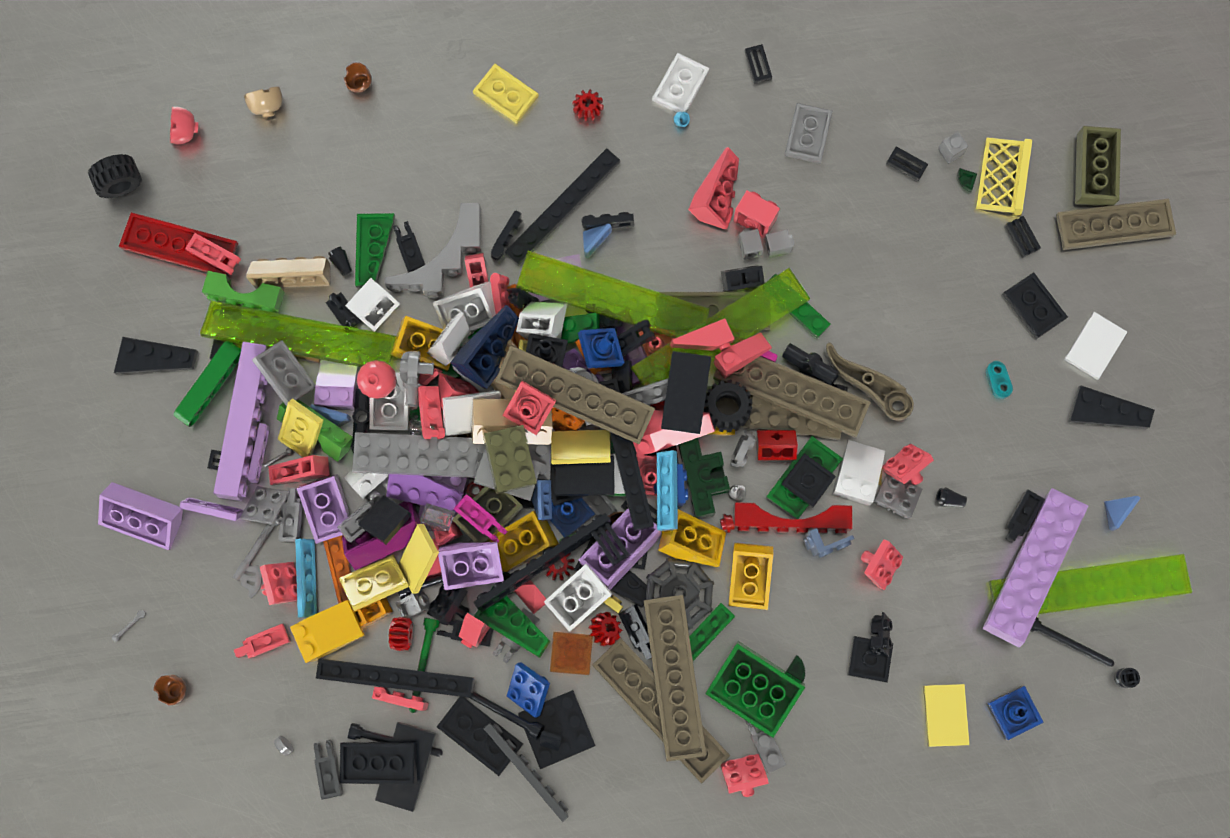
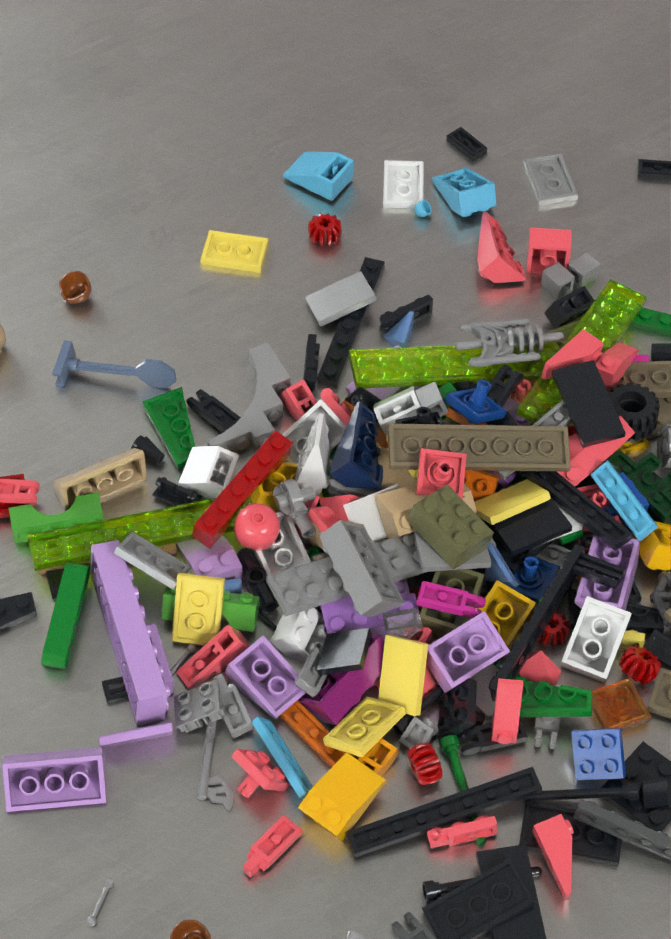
camera: 30 degrees left, 25 degrees down
none -> sand blue piece [52,340,177,389]
none -> red arch [192,430,293,549]
none -> medium azure slope [283,152,354,201]
none -> light grey tile [305,271,377,327]
none -> light grey slope [319,520,405,617]
none -> light grey brick [415,382,449,417]
none -> medium azure slope [432,168,497,217]
none -> light grey bar [456,318,563,367]
none -> coral slope [532,814,574,901]

